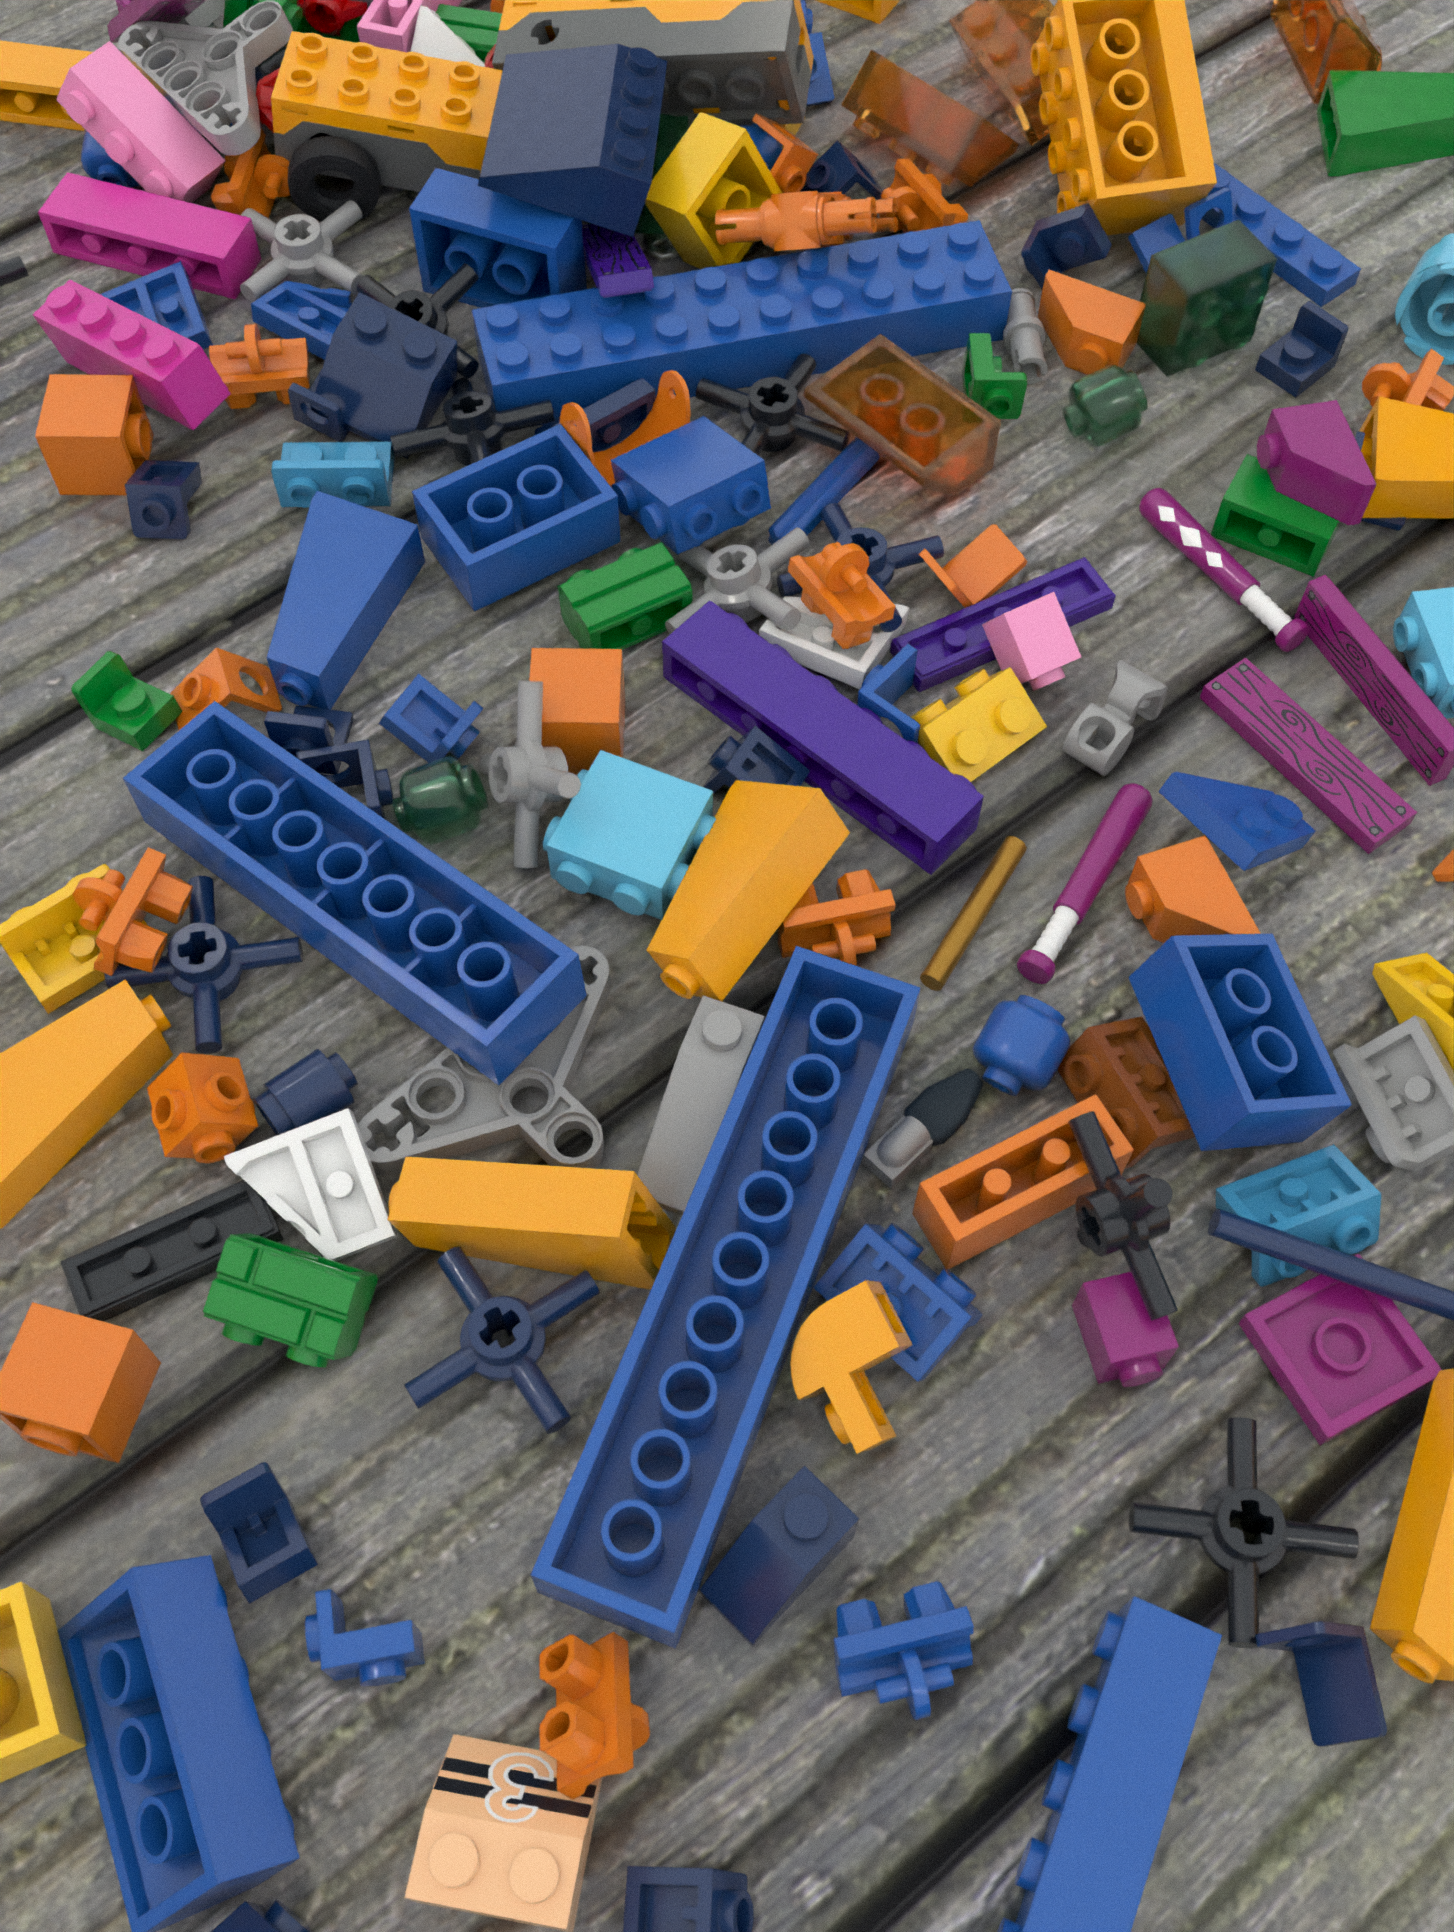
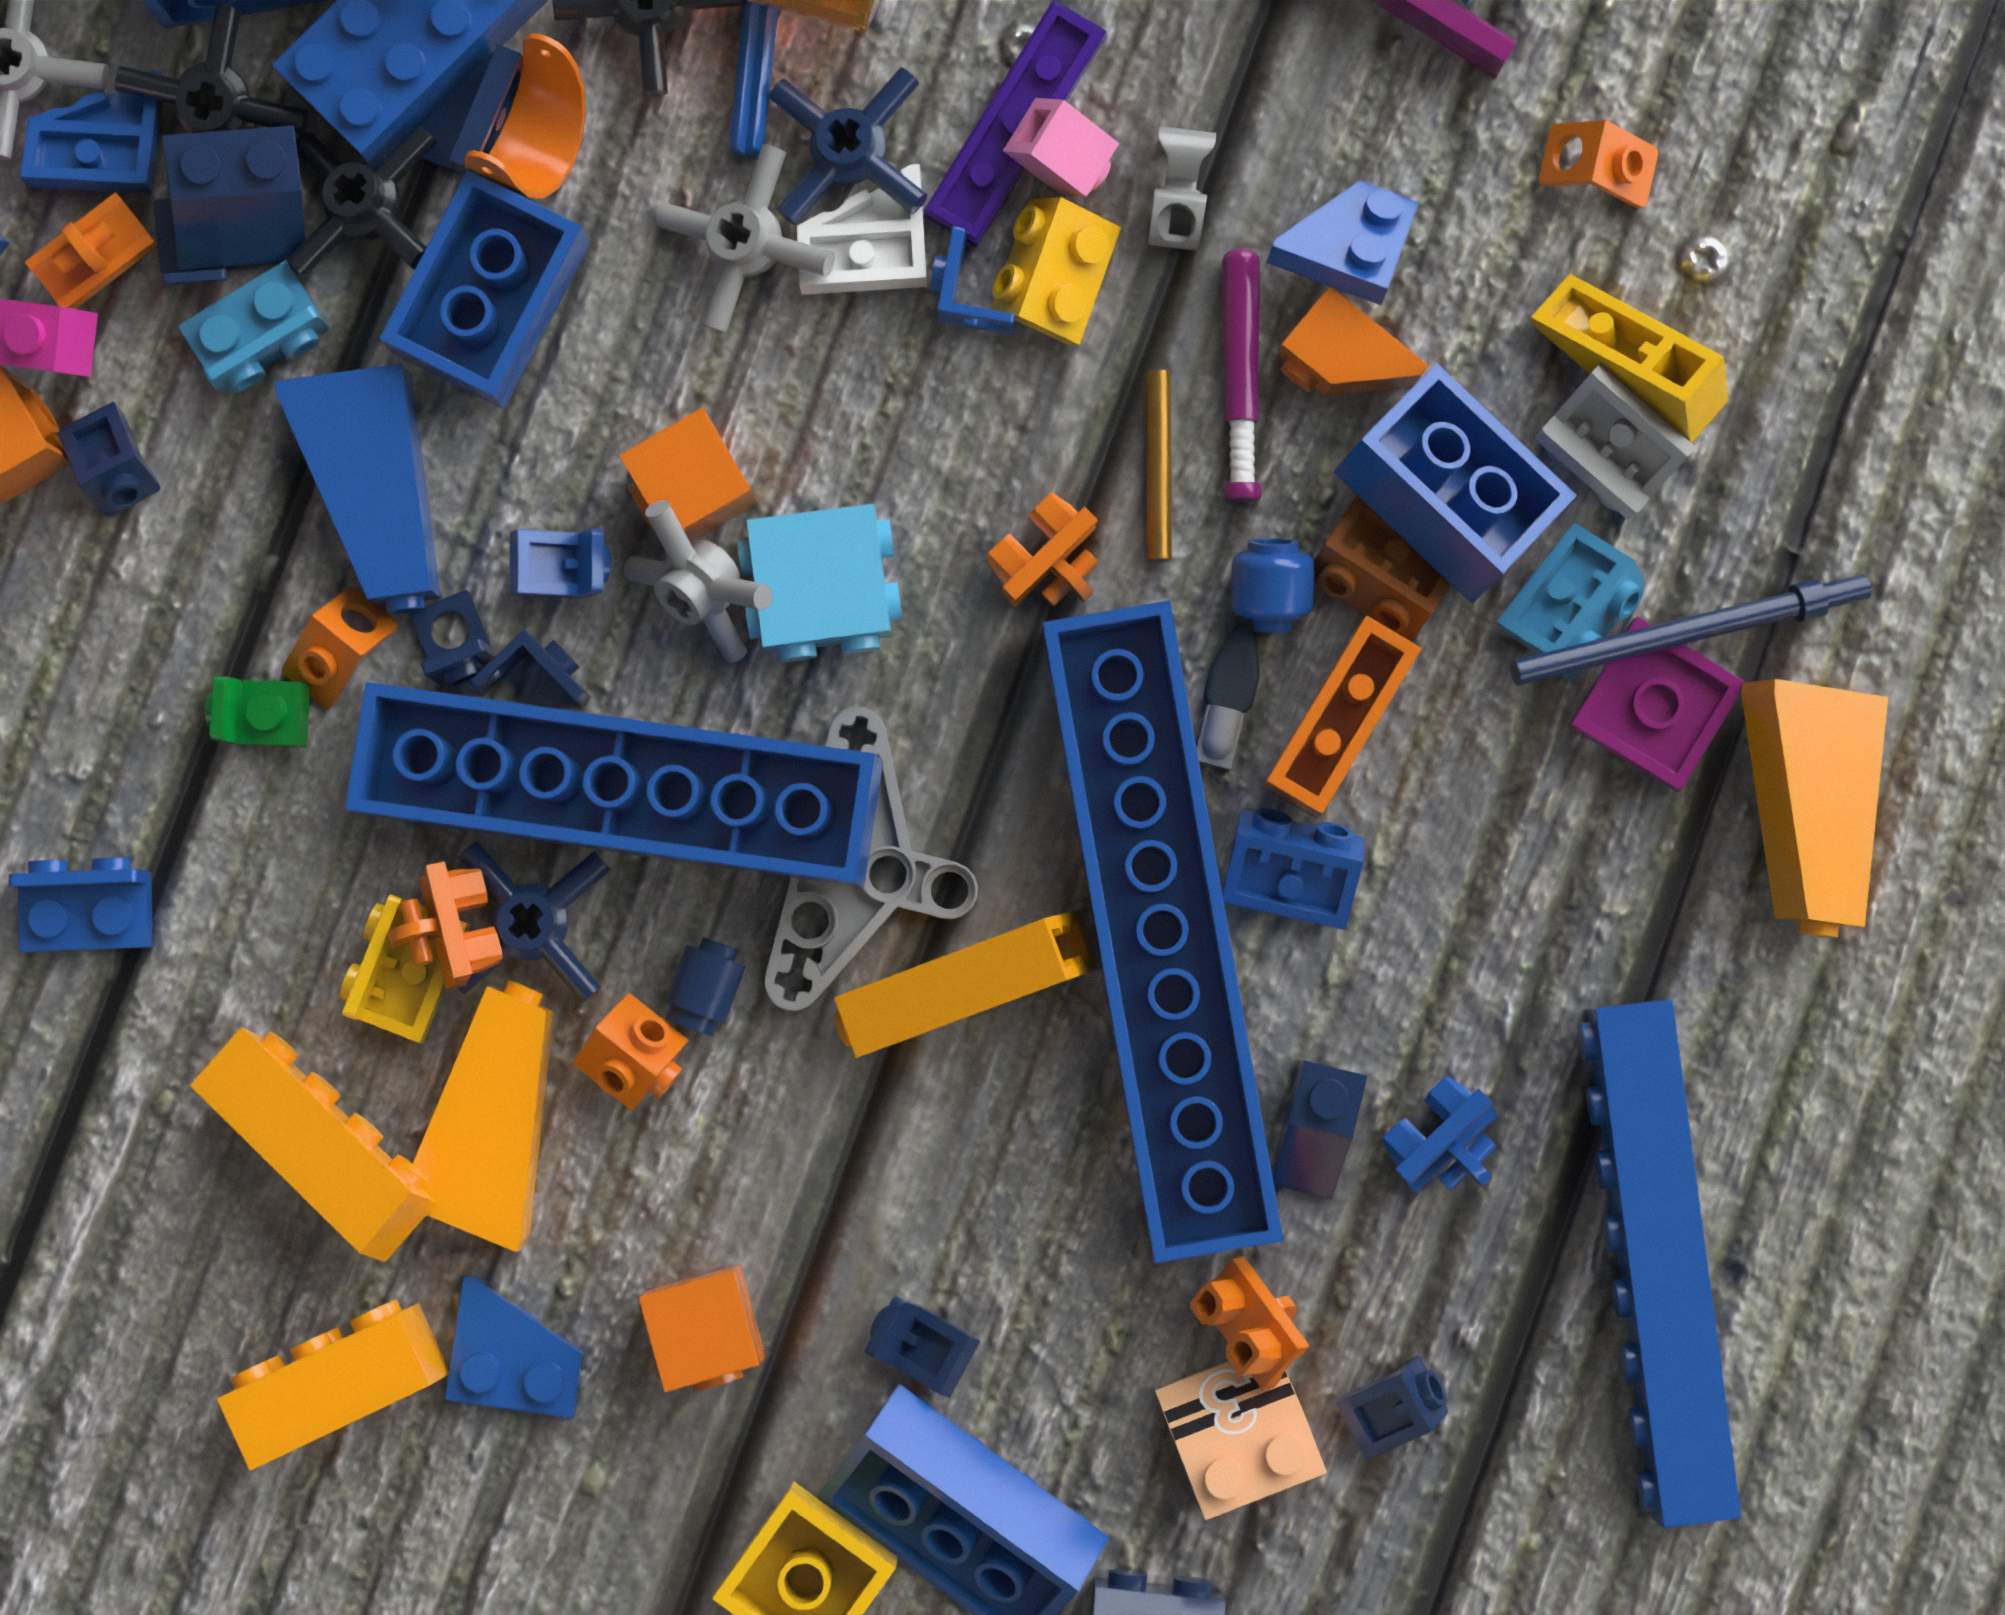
camera: 30 degrees left, 25 degrees up
black tile [60,1180,284,1322] -> none
green brick [203,1233,378,1368] -> none
white wing [224,1108,398,1261] -> none
blue bracket [305,1589,425,1687] -> none
clear green head [392,756,488,845] -> none
dark blue bar [404,1247,600,1434] -> none
green brick [558,542,693,650] -> none
blue brick [611,416,771,555] -> none
light grey slope [637,995,765,1216] -> none
light orange slope [647,780,850,1001] -> none
dark purple brick [662,600,984,875] -> none
dark blue bracket [703,726,810,793] -> none
orange hips [788,542,895,649] -> none
light orange brick [790,1280,913,1454] -> none
orange bracket [919,524,1027,608] -> none
black bar [1068,1111,1178,1321] -> none
magenta brick [1072,1272,1179,1387] -> none
black bar [1129,1417,1359,1649] -> none
magenta tile [1200,658,1417,854] -> none
dark blue bracket [1255,1621,1387,1747] -> none

